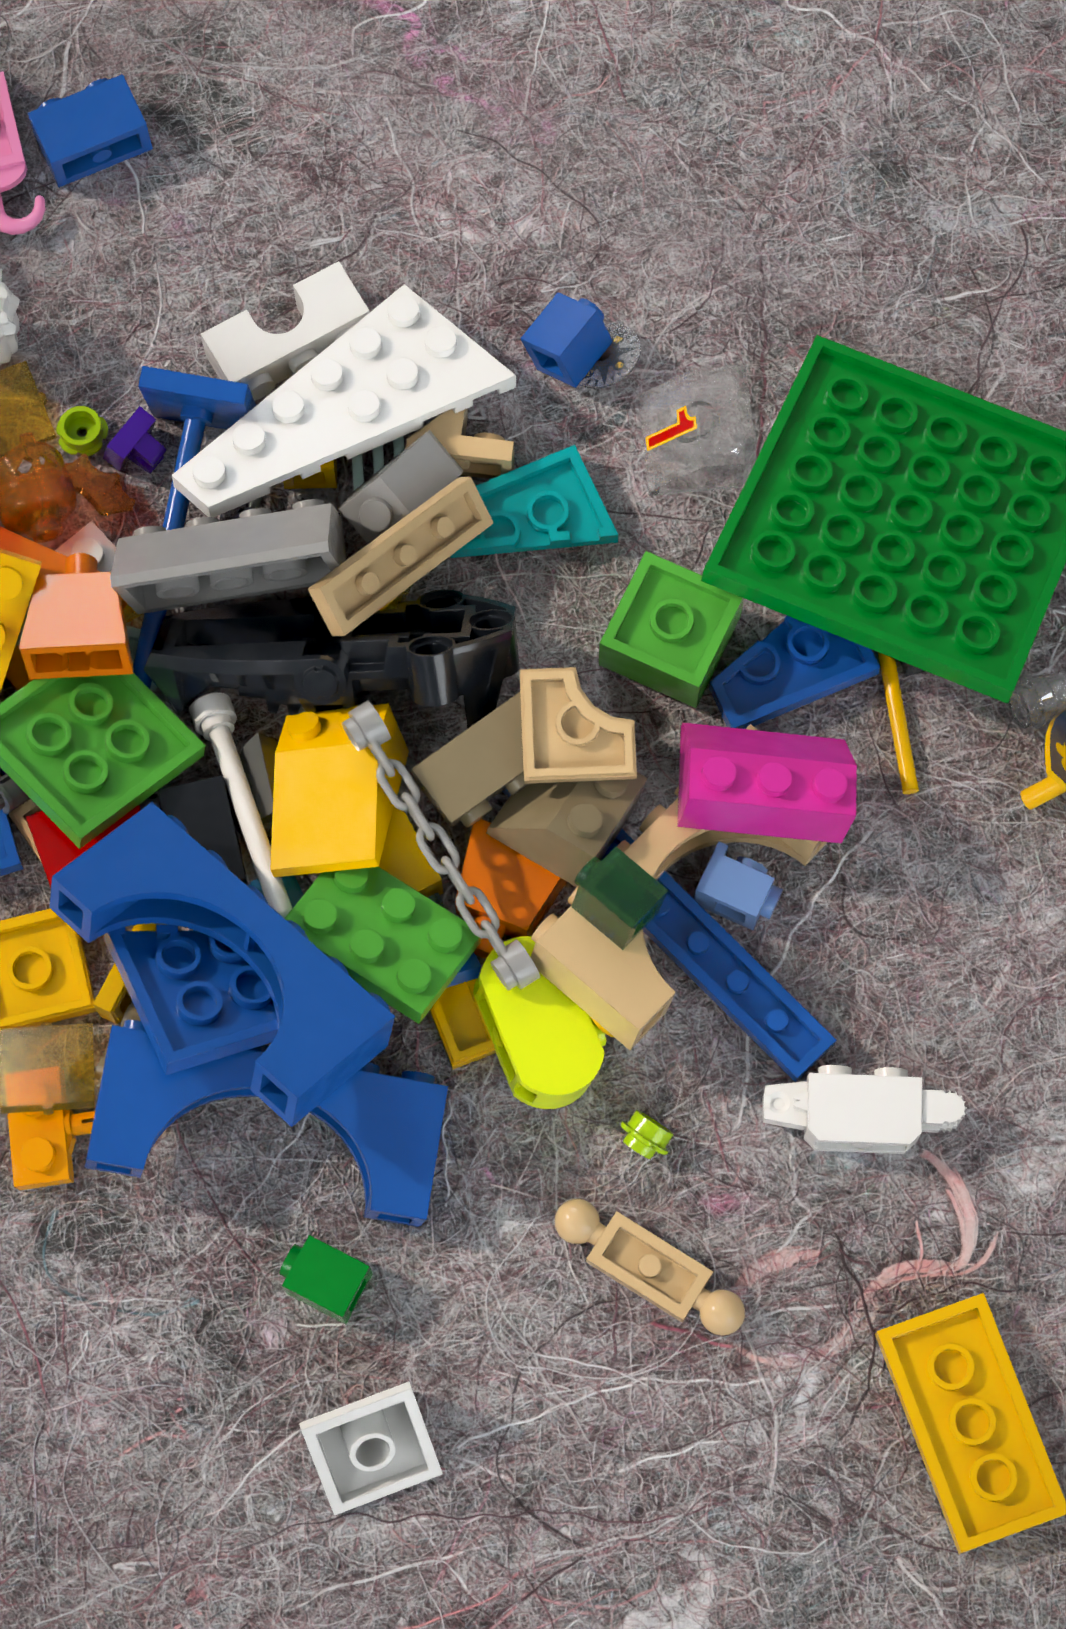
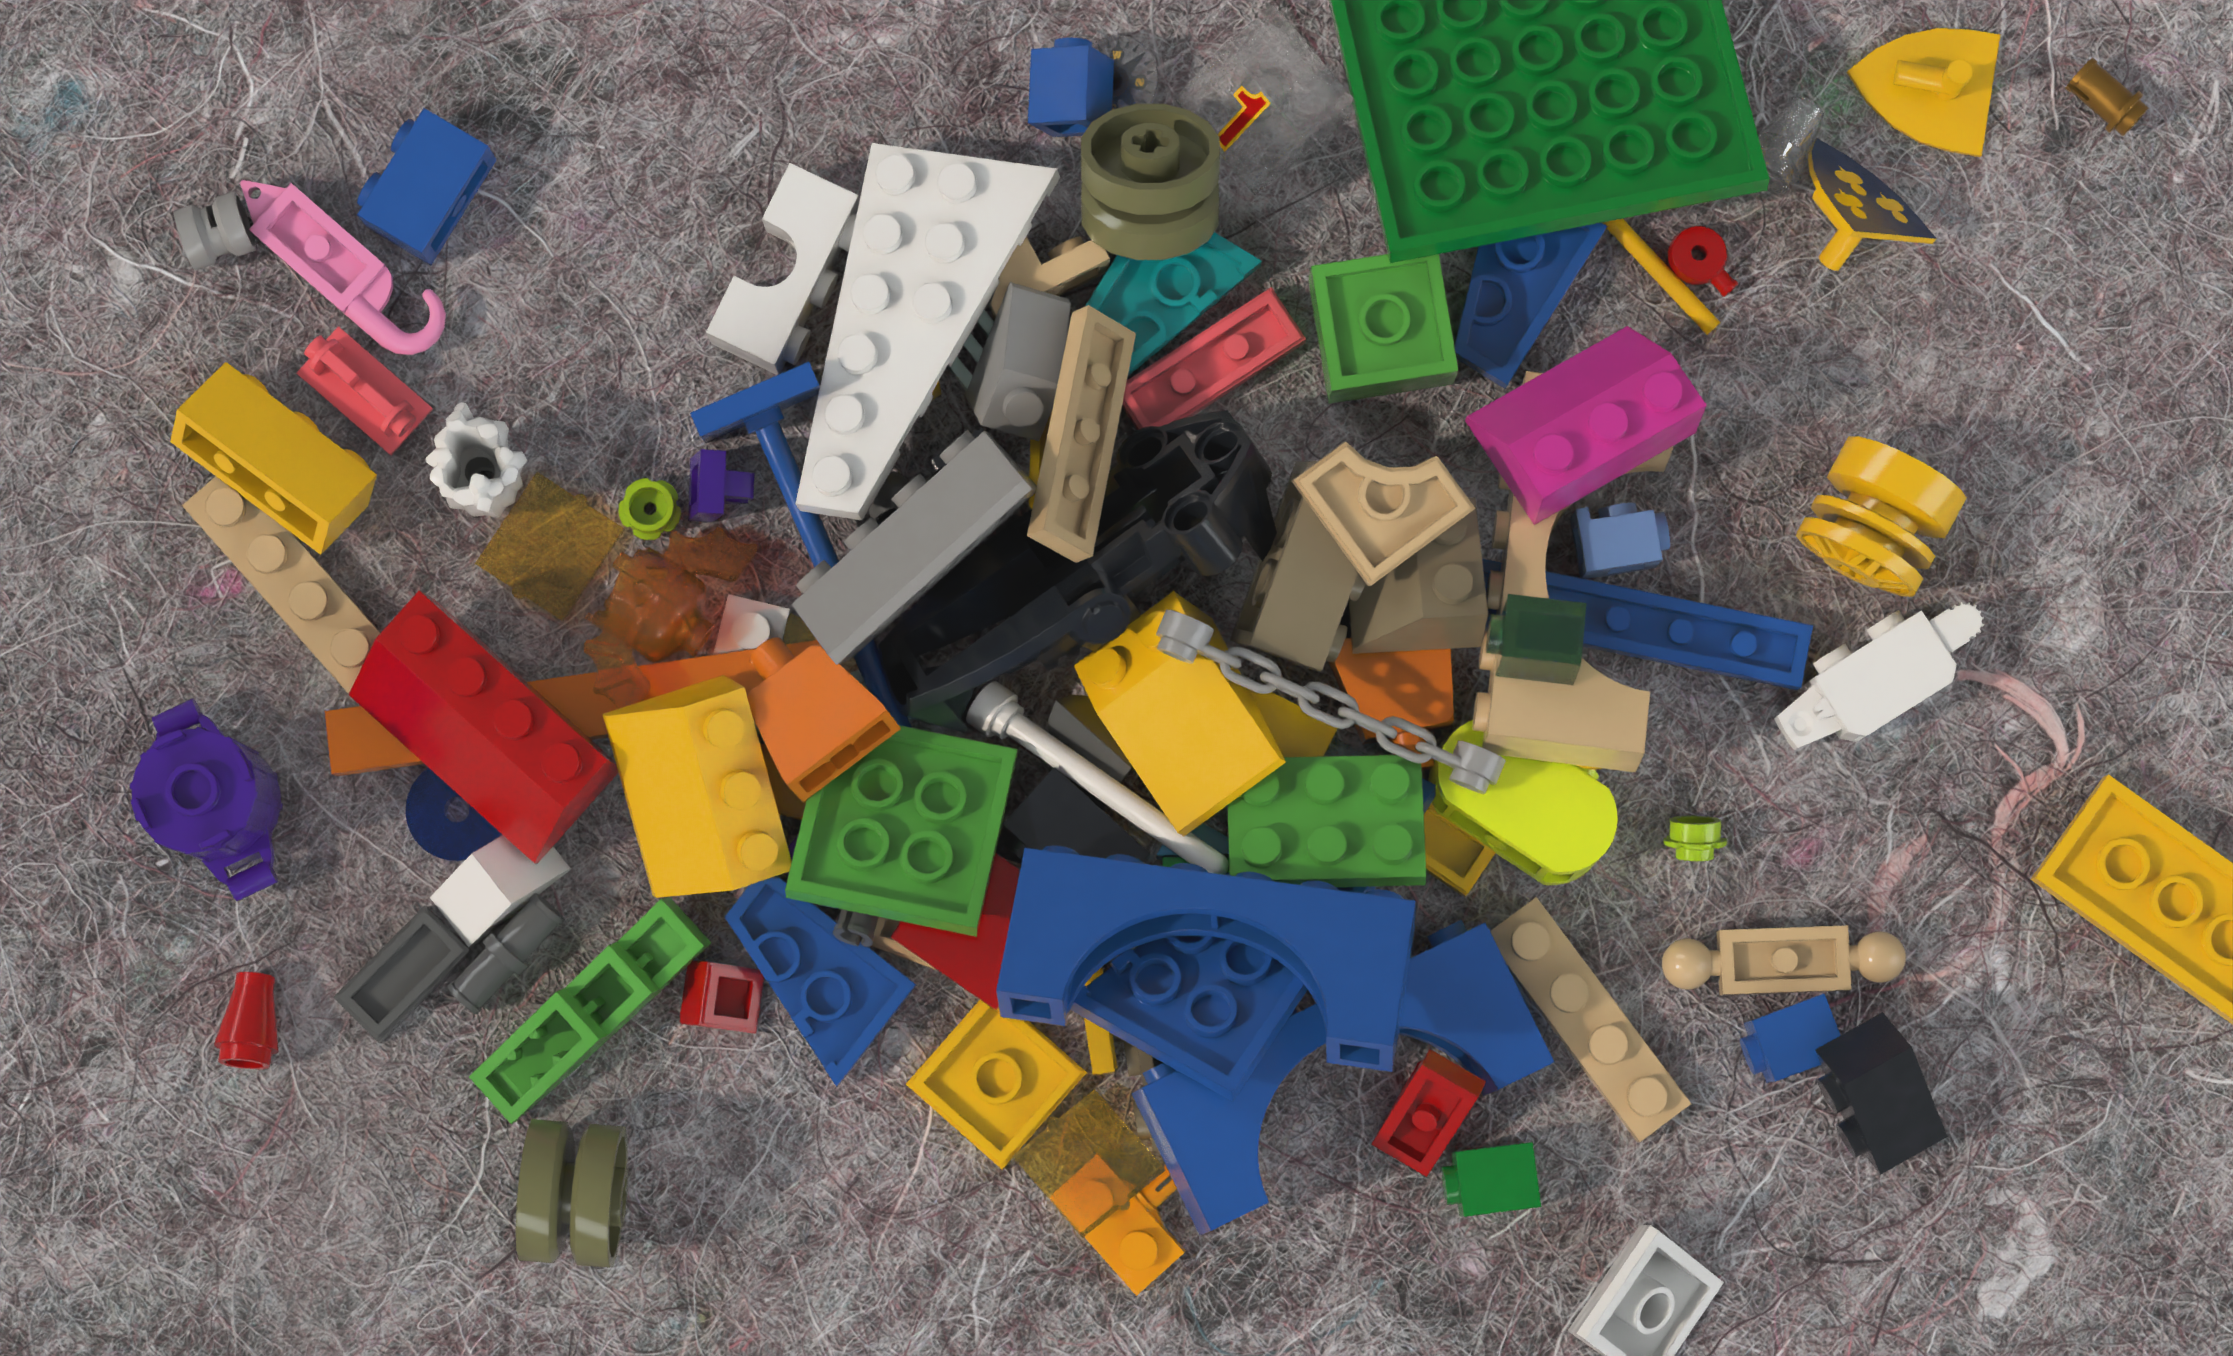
camera: 35 degrees left, 10 degrees up
none -> olive wheel [1081,104,1220,260]
none -> coral tile [1122,287,1306,430]
none -> red slope [1371,1049,1486,1177]
none -> tan plate [1490,897,1691,1143]
none -> red piece [1668,226,1738,297]
none -> blue brick [1740,994,1840,1083]
none -> yellow wheel [1796,436,1967,597]
none -> black brick [1815,1012,1948,1175]

